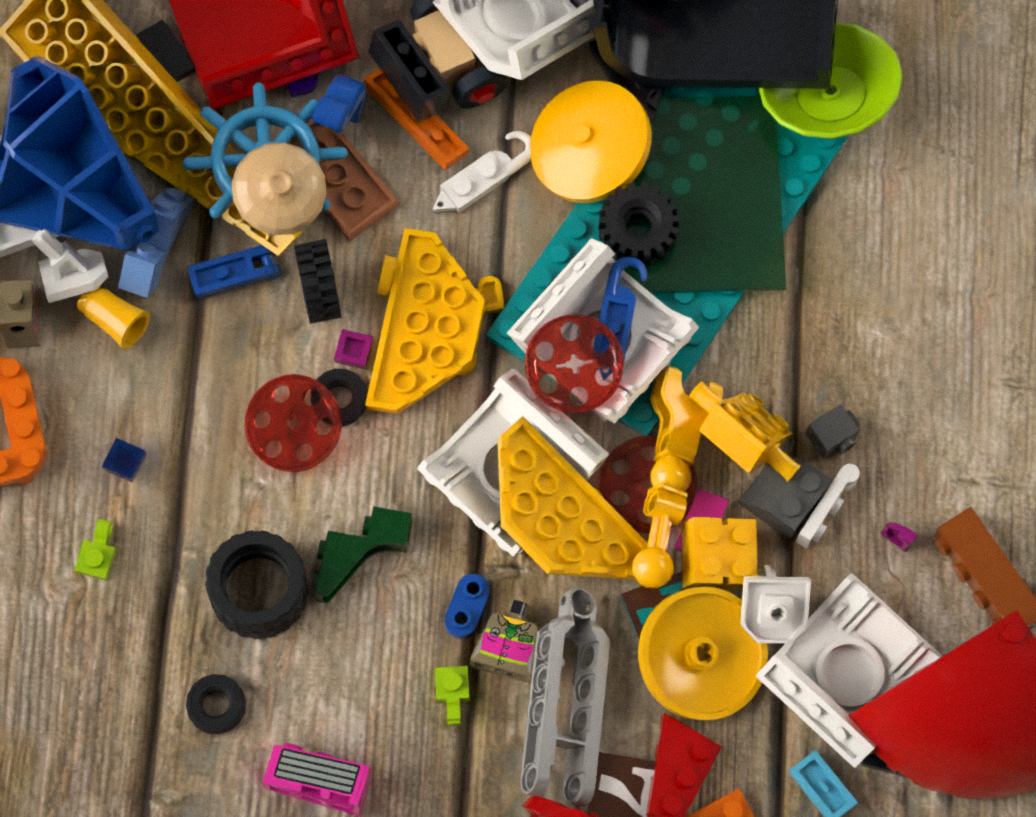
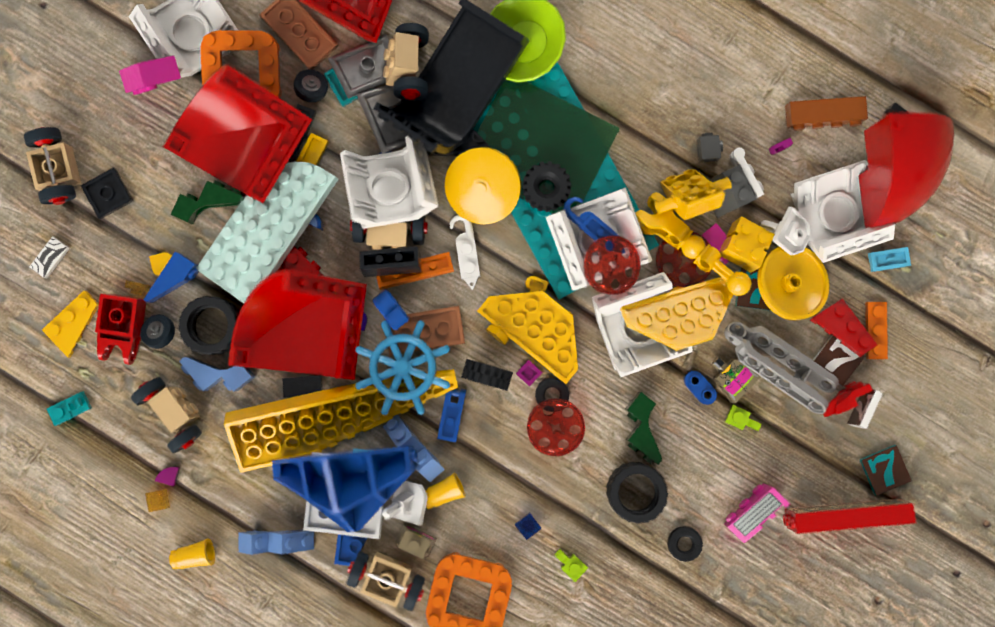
camera: 60 degrees left, 15 degrees up
tan hat [232,142,327,235] -> none

